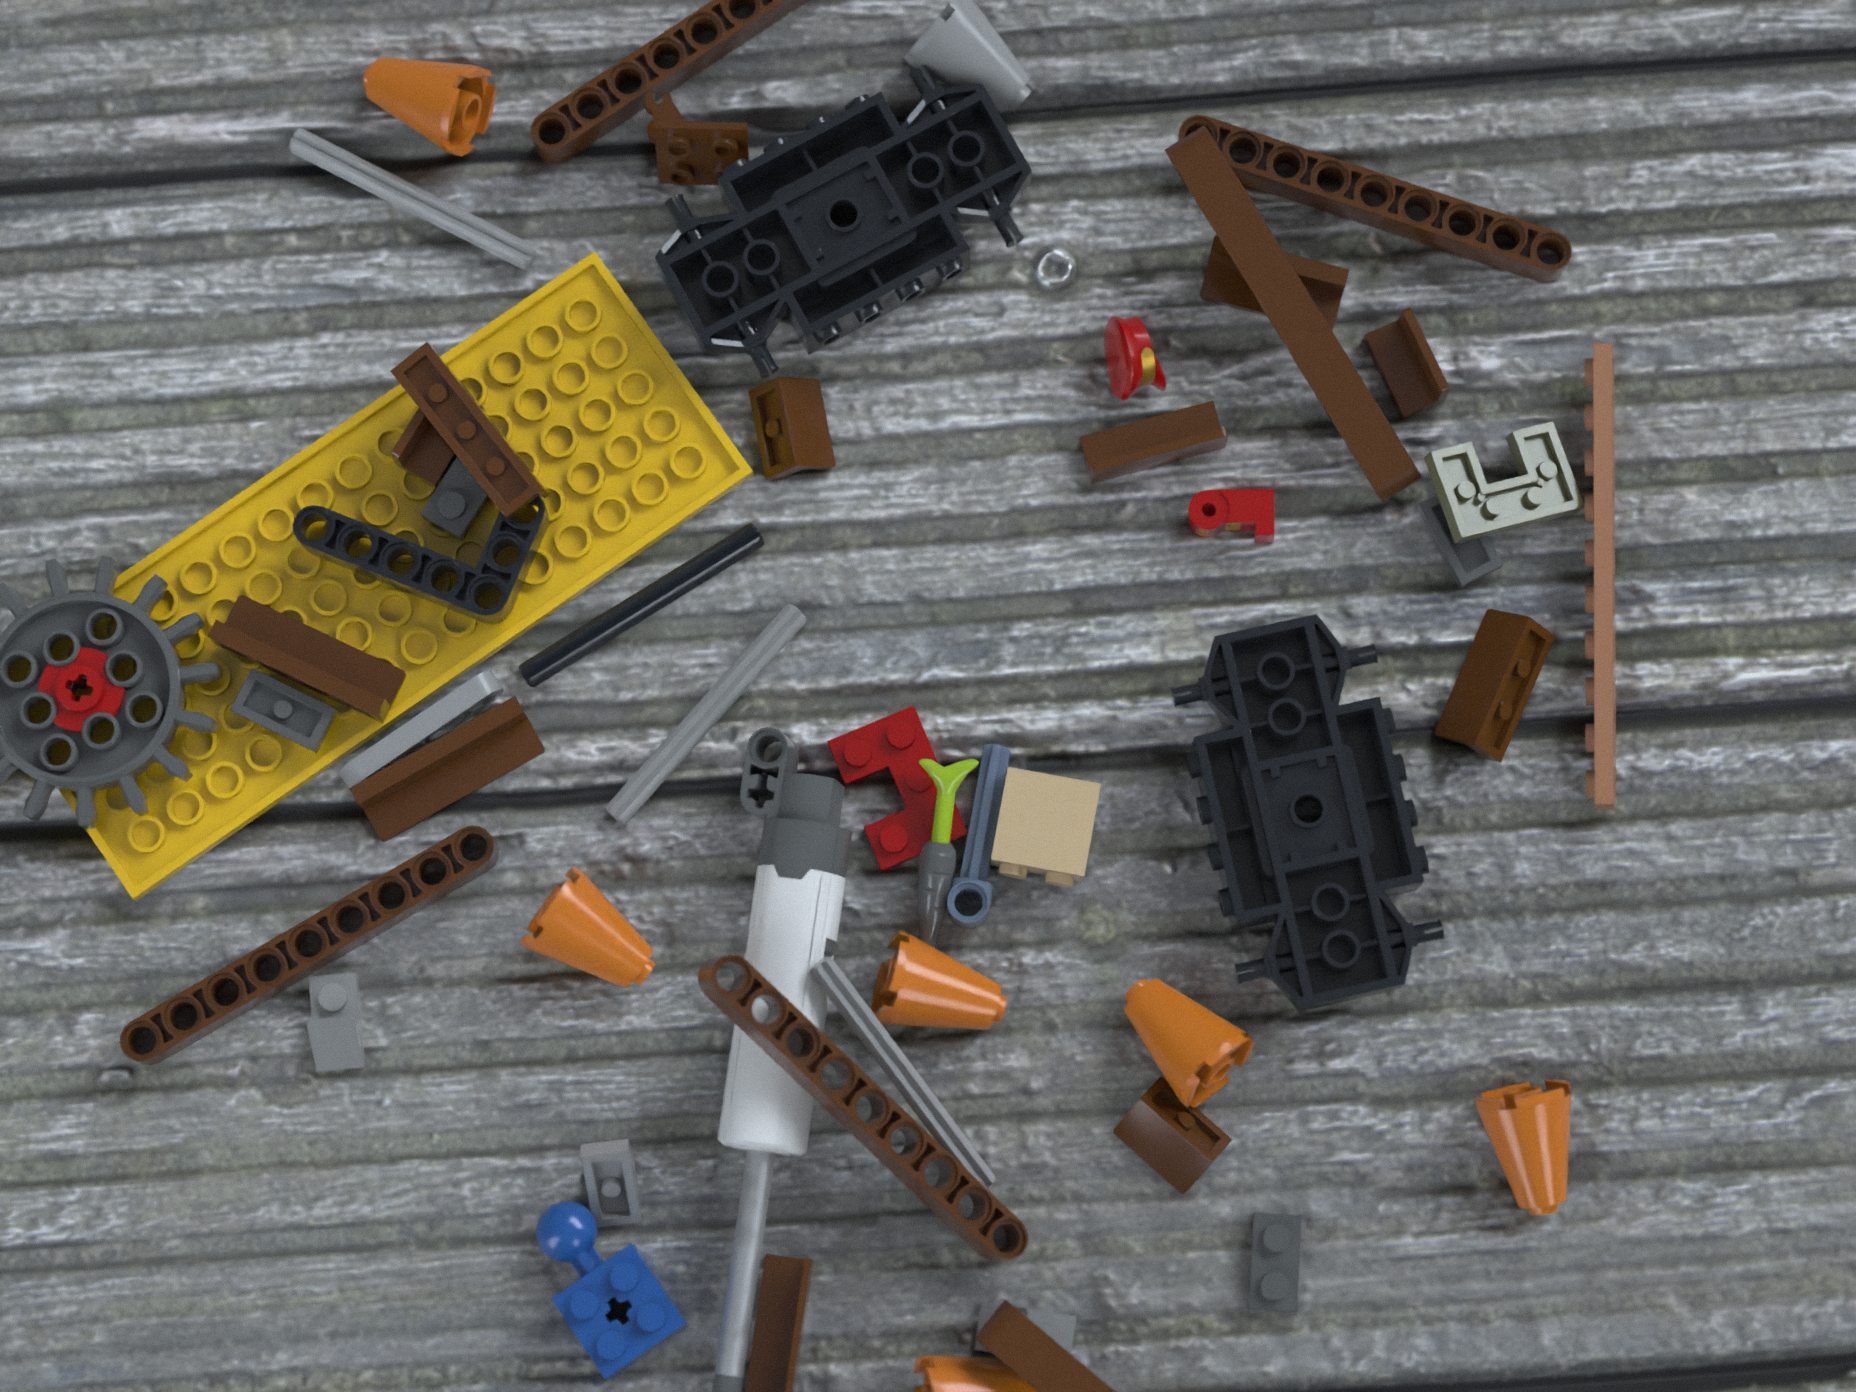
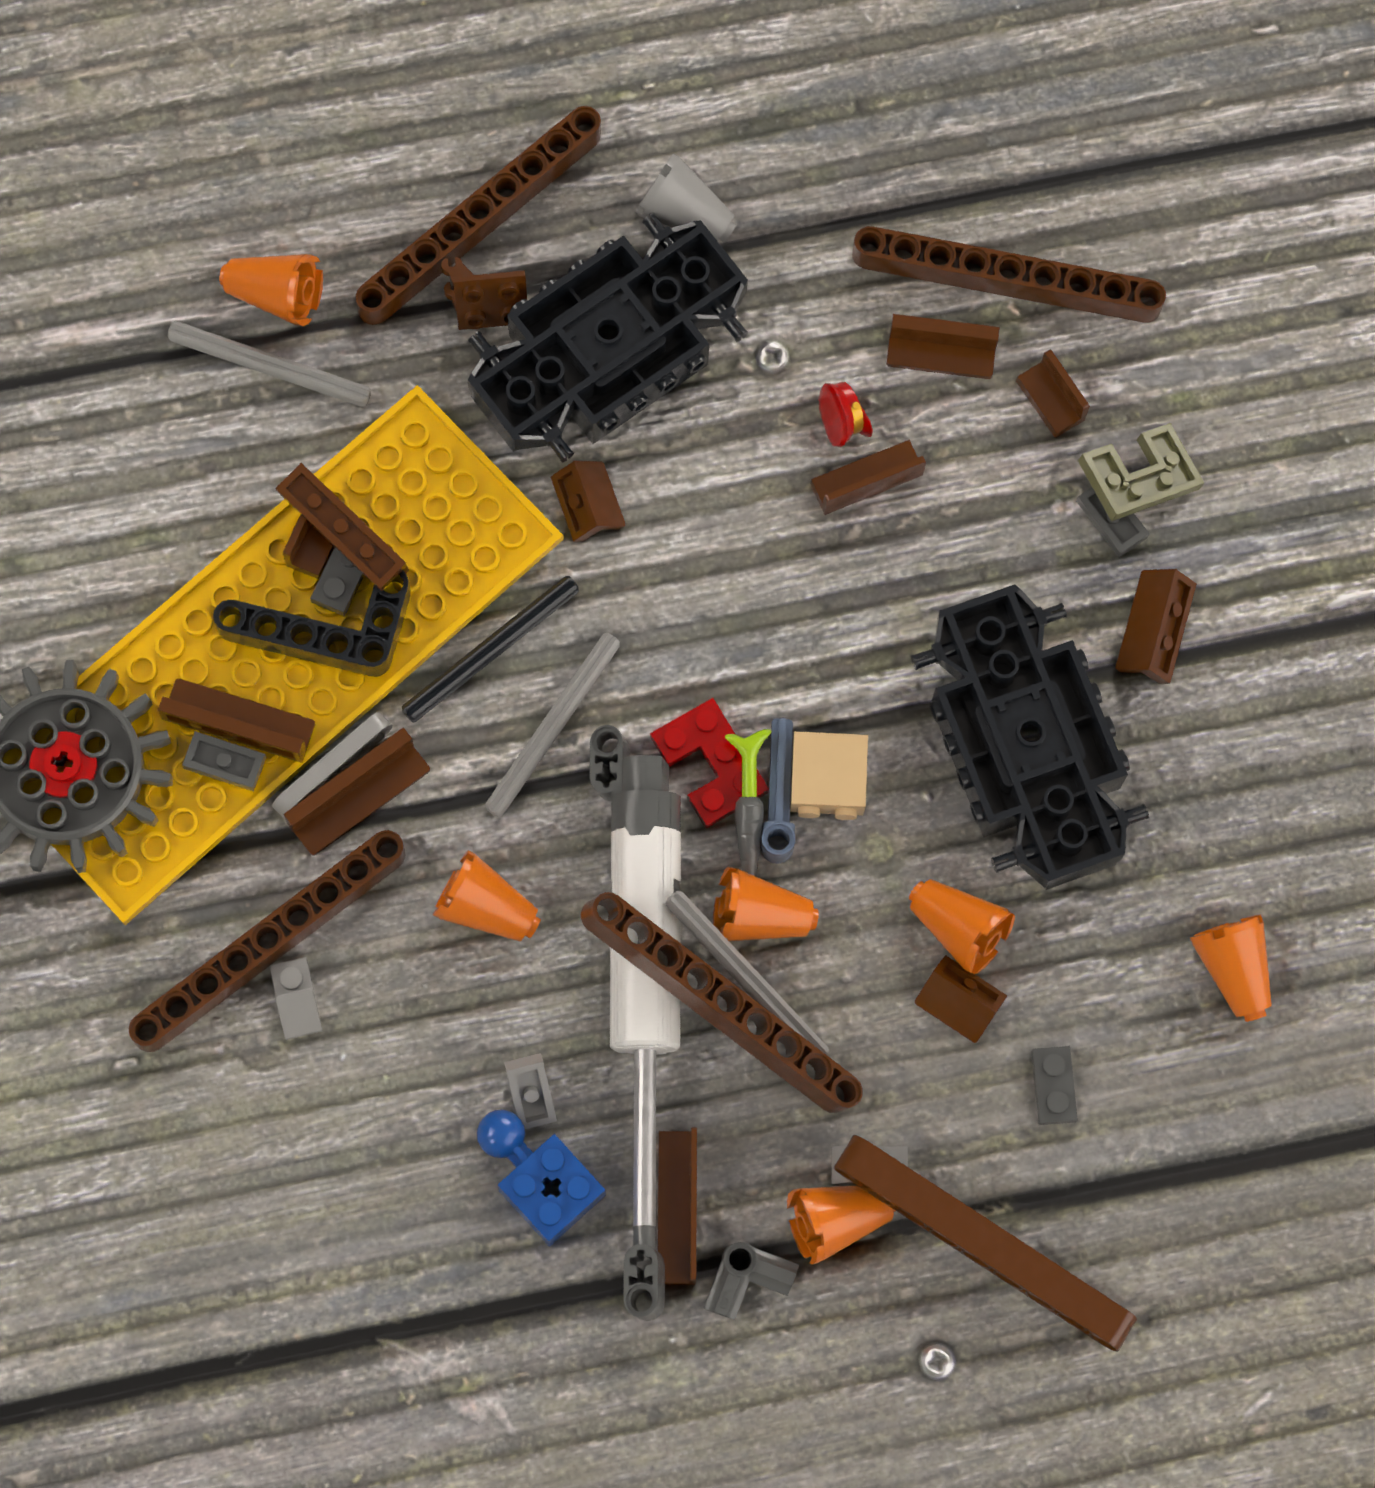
camera: 15 degrees left, 5 degrees down
reddish brown beam [1165,125,1422,503] -> none
red leg [1188,489,1275,544] -> none
nougat plate [1584,343,1616,811] -> none

